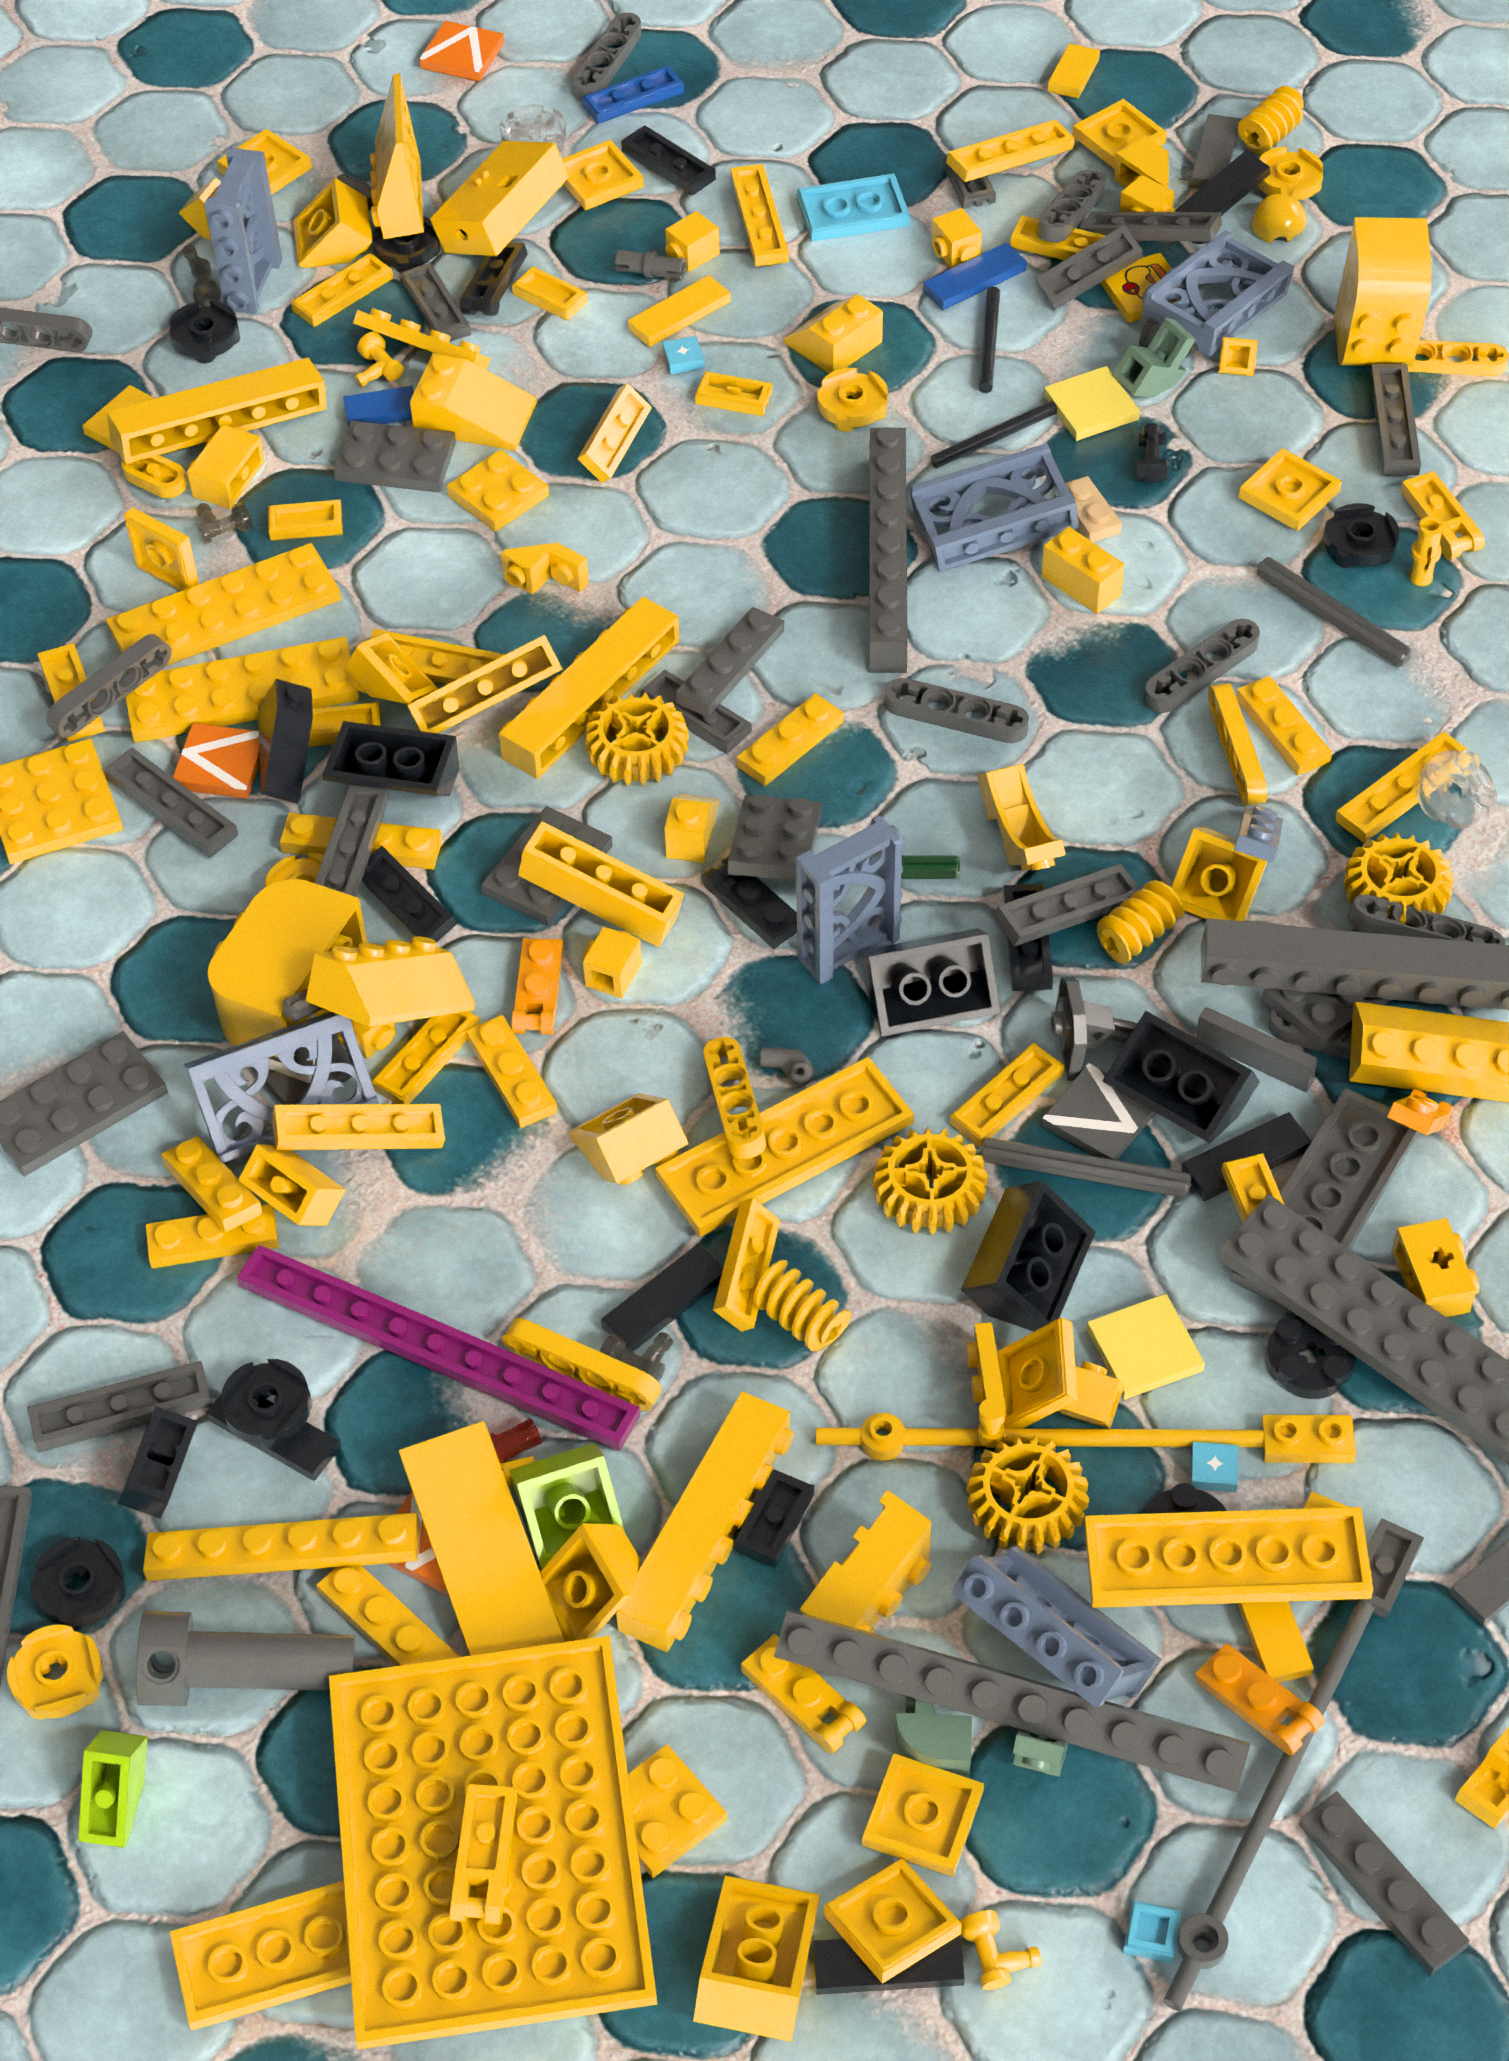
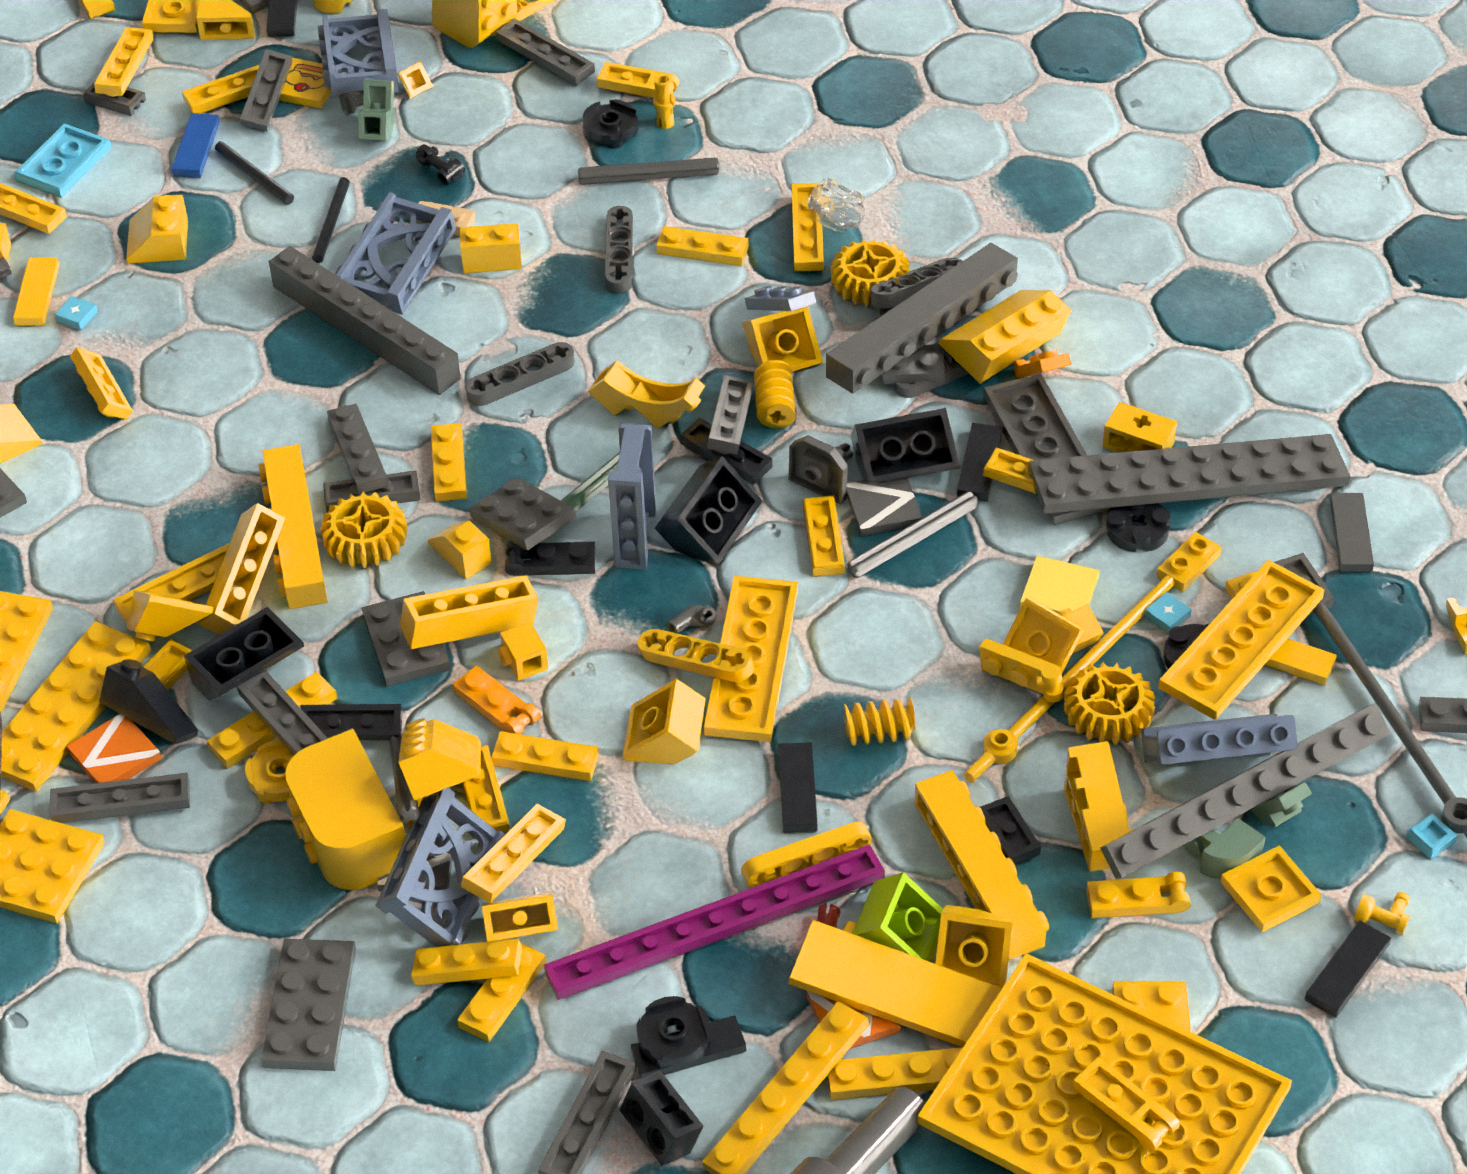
camera: 50 degrees left, 5 degrees down
yellow plate [446,449,549,532] -> none
yellow slope [501,542,589,595] -> none
clear smoke piece [599,1332,673,1383] -> none
yellow slope [693,1875,820,2042] -> none
yellow tile [695,371,773,416] -> none
yellow plate [713,1198,780,1332] -> none
yellow plate [817,368,888,432] -> none
yellow tile [824,1858,962,1984] -> none
yellow gear [873,1126,988,1236] -> none
yellow brick [931,208,982,269] -> none
black slope [961,1180,1096,1332] -> none
dark grey beam [1037,169,1106,242] -> none
light yellow tile [1043,366,1140,441] -> none
dark grey plate [1080,211,1222,244] -> none
yellow brick [1120,175,1175,212] -> none
light orange plate [1195,1643,1325,1755] -> none
dark grey tile [1196,1007,1318,1093] -> none
yellow beam [1208,683,1267,806] -> none
yellow plate [1238,448,1342,531] -> none

